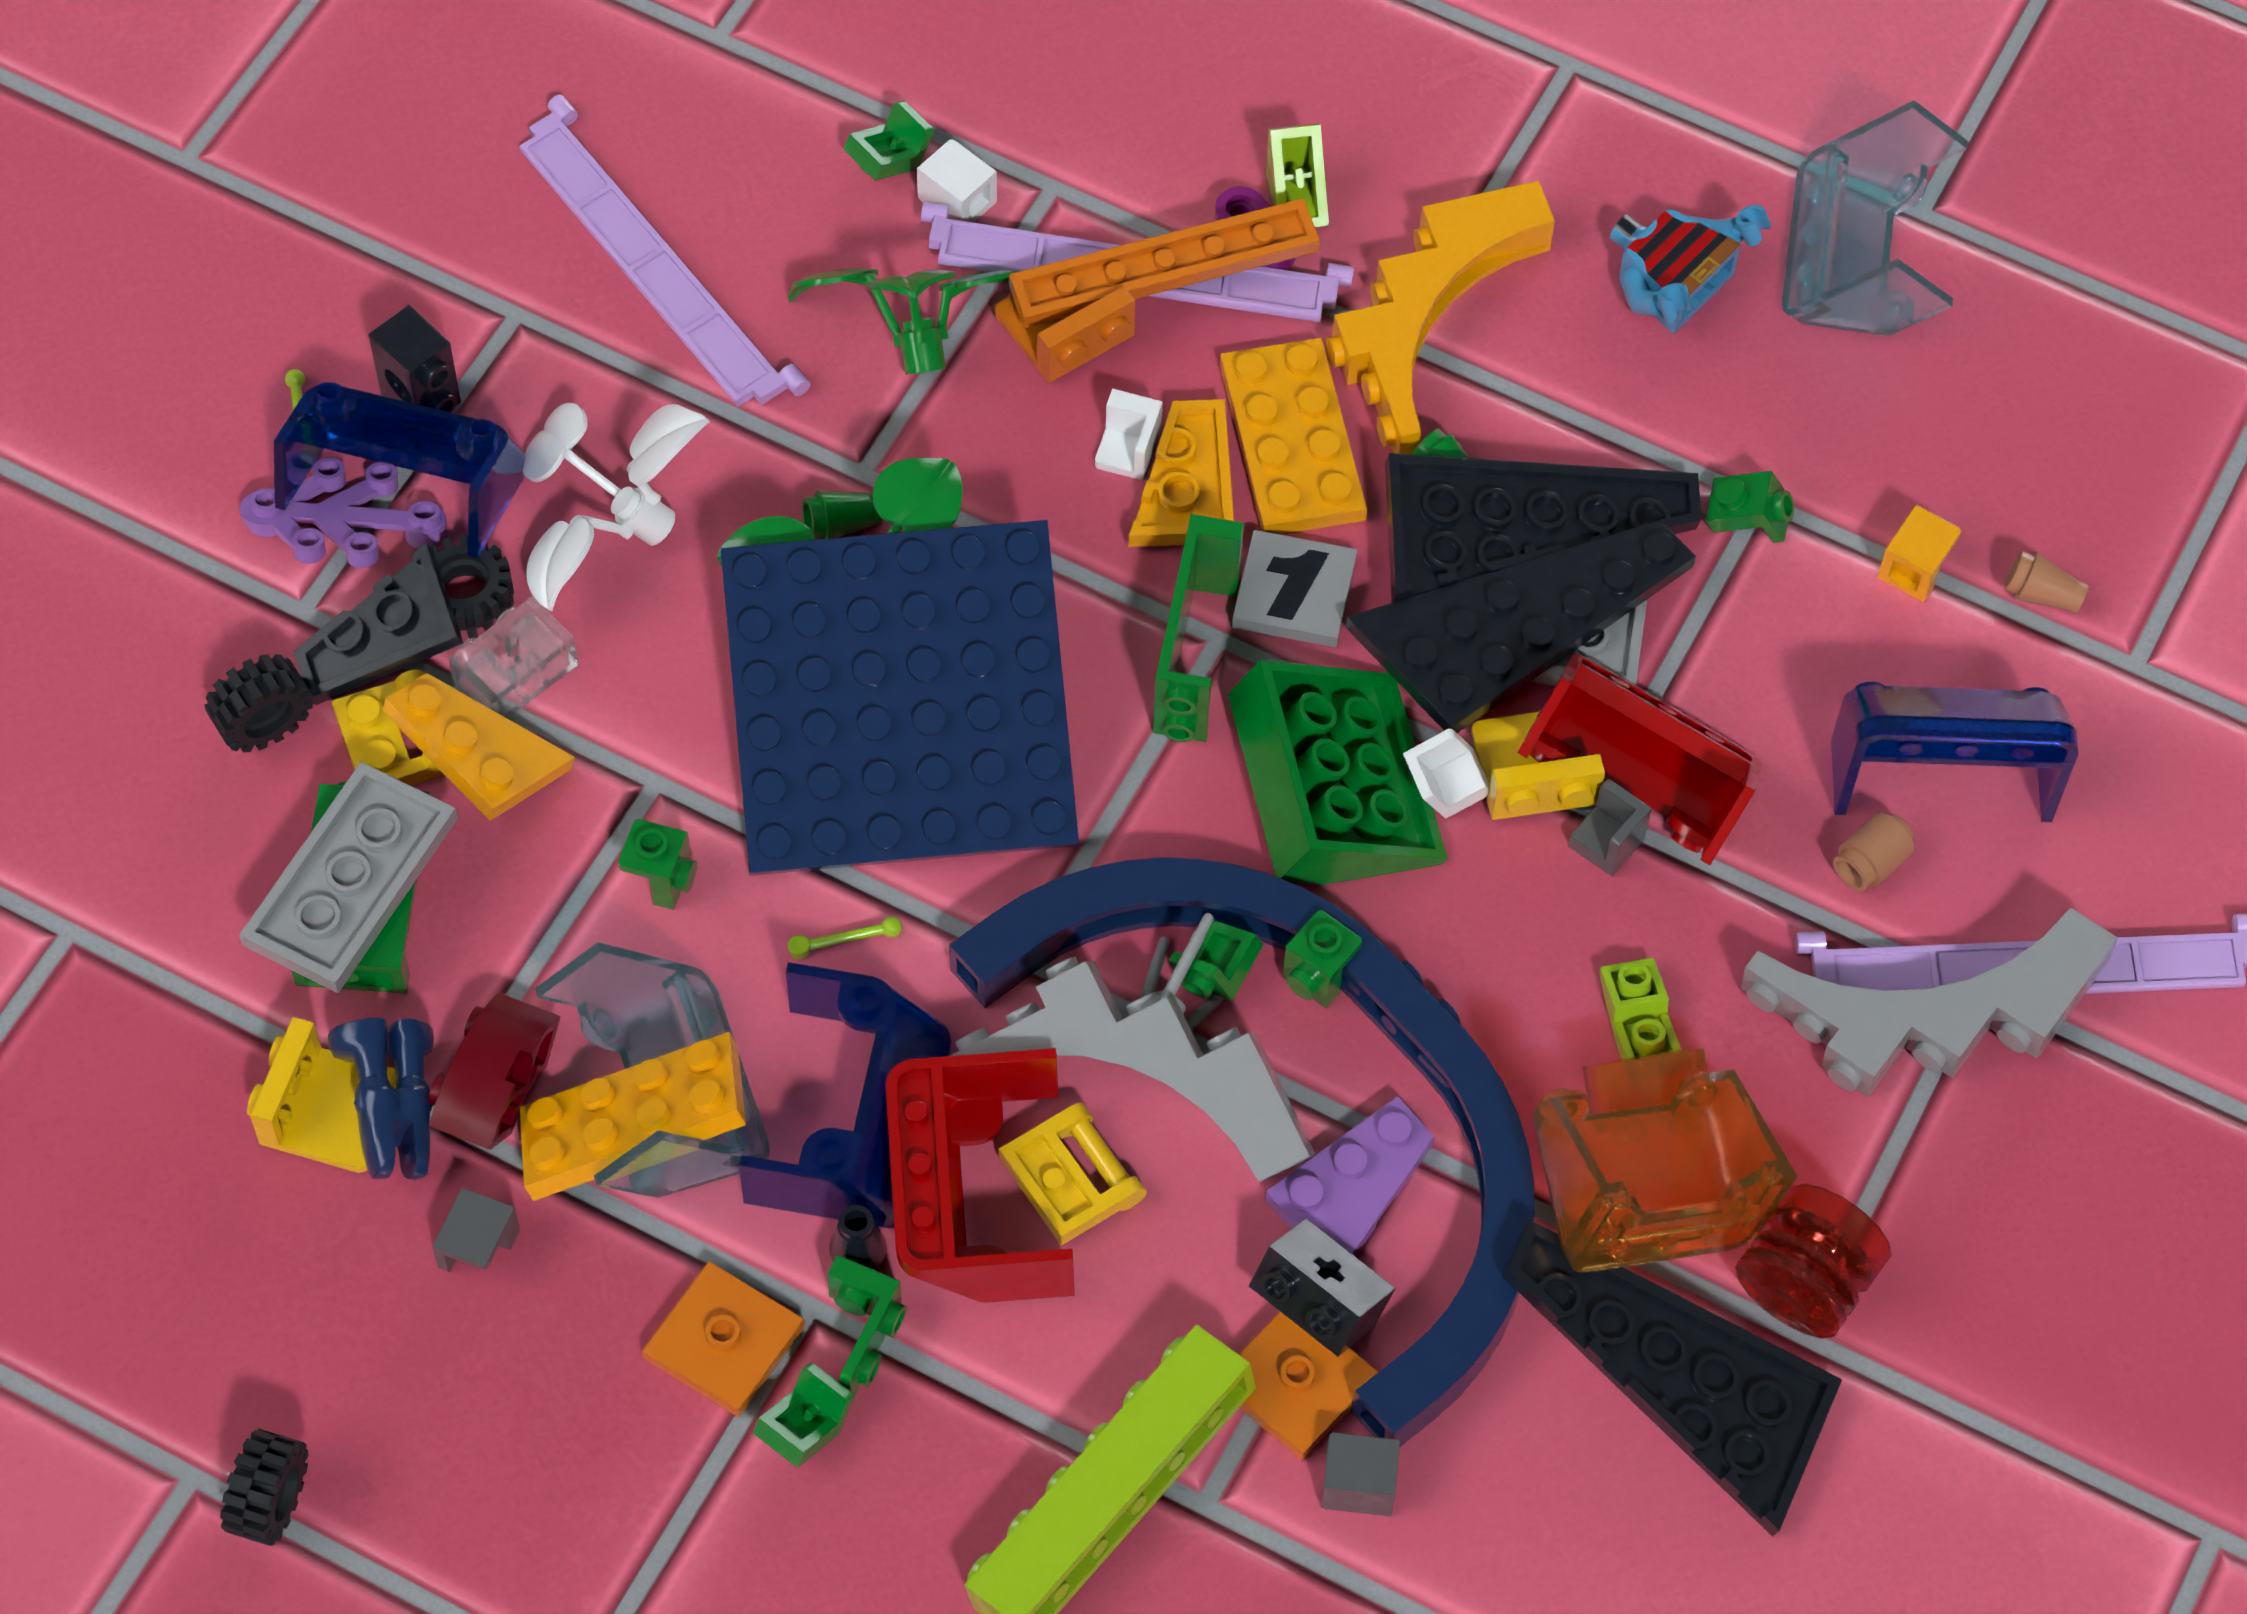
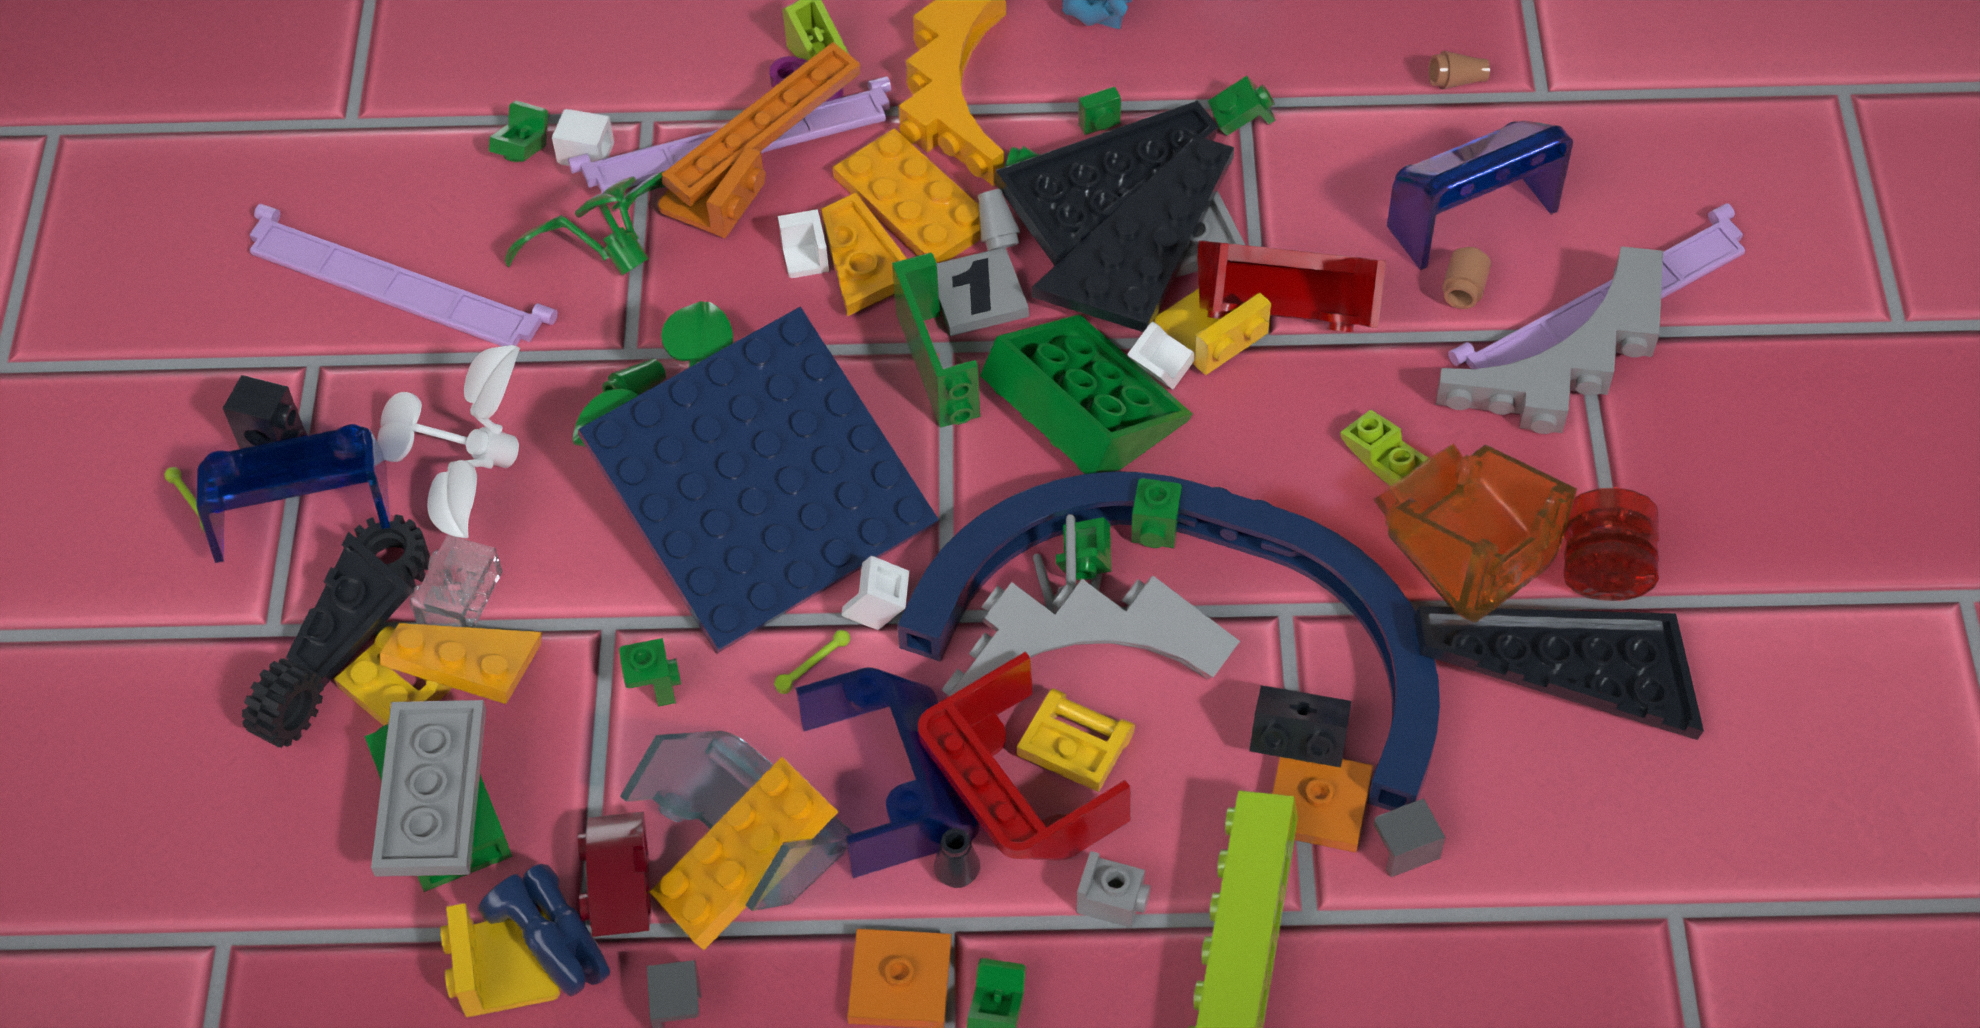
camera: 25 degrees left, 5 degrees down
medium lavender plant [240,458,448,568] -> none
green bracket [827,1255,907,1398] -> none
medium lavender wing [1265,1096,1434,1255] -> none
dark grey panel [1568,779,1652,877] -> none
light orange panel [1877,505,1961,603] -> none
none -> white panel [842,556,909,630]
none -> light grey cone [978,189,1021,251]
none -> light grey brick [1077,851,1151,928]
none -> green plate [1078,86,1121,135]

